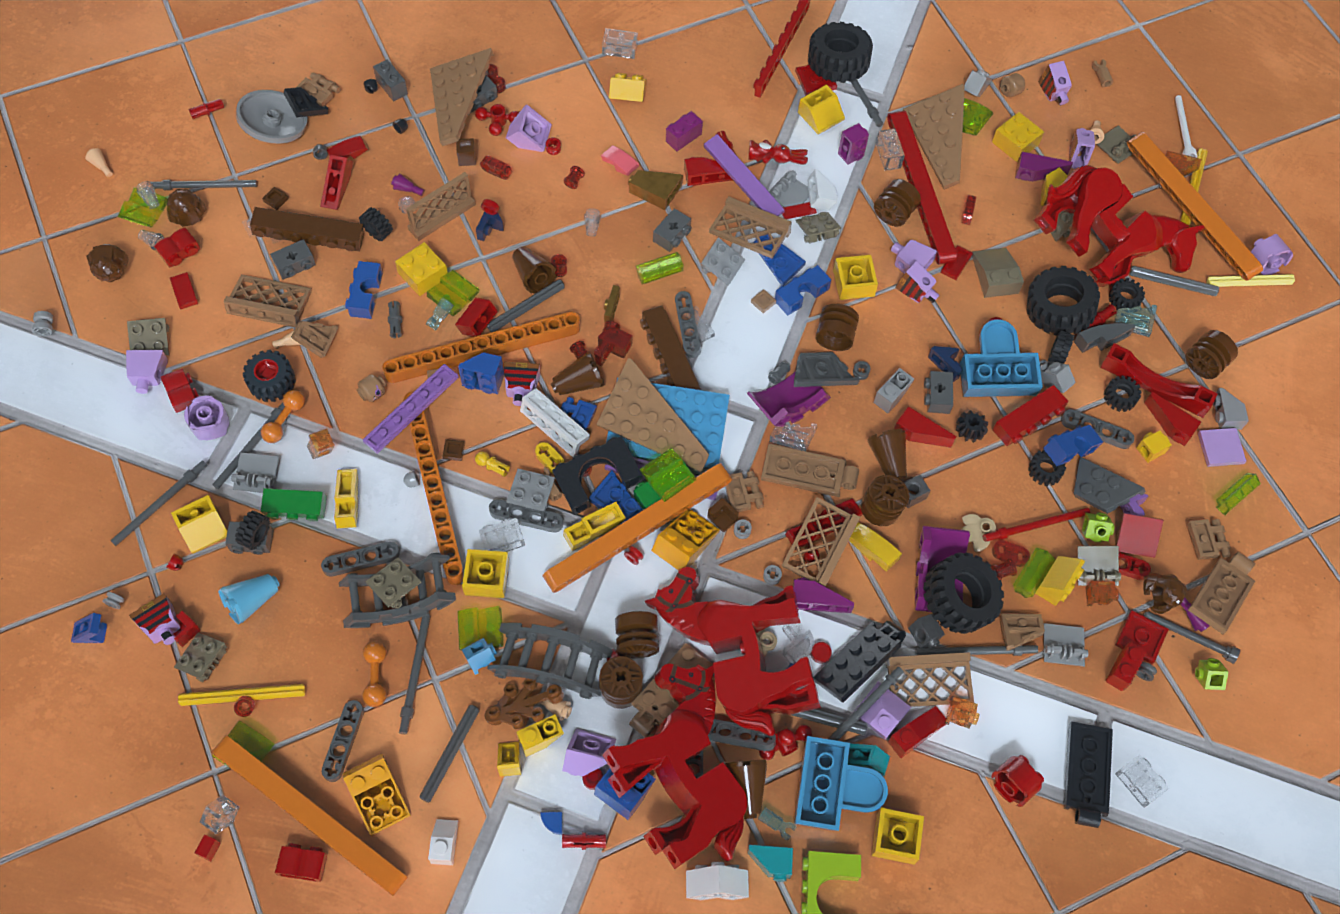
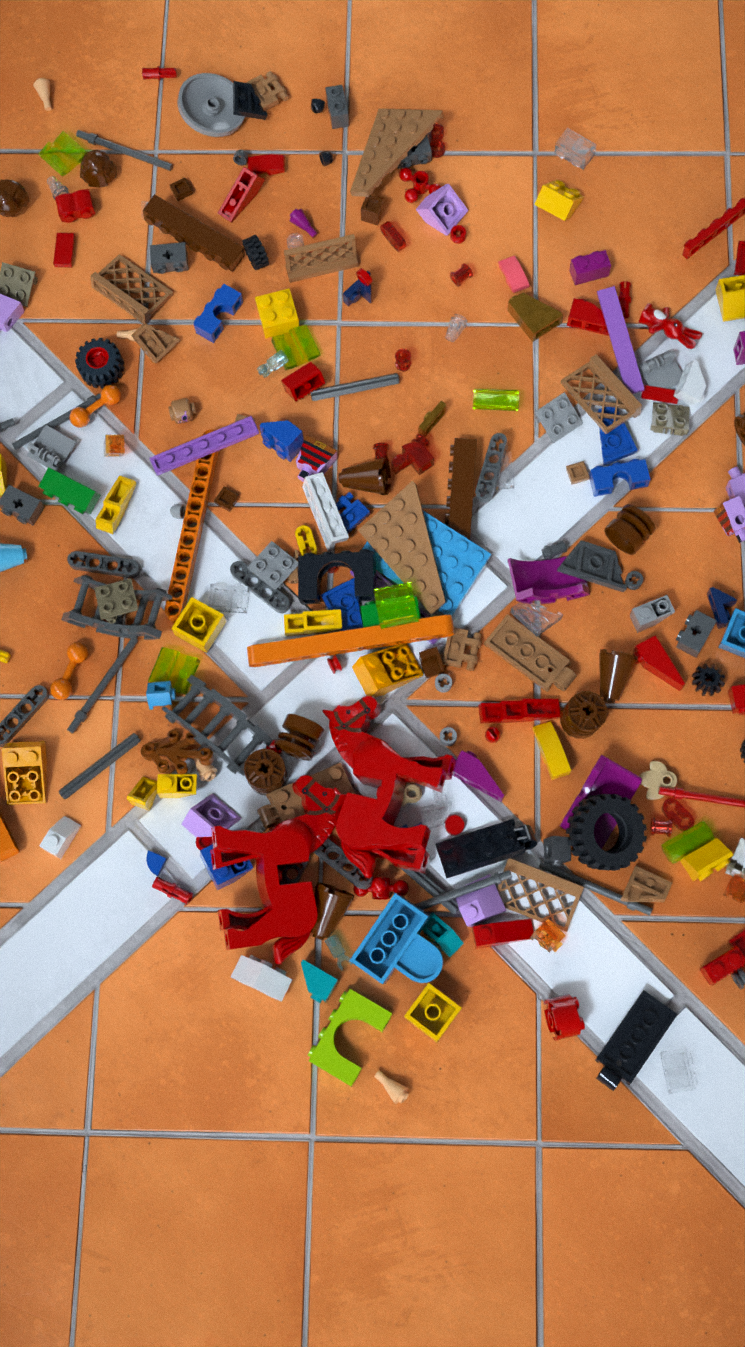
camera: 35 degrees right, 10 degrees up
clear cone [136,181,160,209] -> none
red brick [161,368,199,413] -> none
lavender brick [184,396,229,440] -> none
black tyre [235,510,270,550] -> none
orange beam [382,312,580,383] -> none
dark grey pin [388,301,402,338] -> none
yellow pin [475,451,510,477] -> none
reddish brown cone [512,247,556,294] -> none
dark grey brick [653,208,692,252] -> none
medium nougat fence [782,497,860,586] -> none
yellow brick [833,255,878,300] -> none
flat silver brick [905,475,931,508] -> none
light grey hinge [1044,623,1088,667] -> none

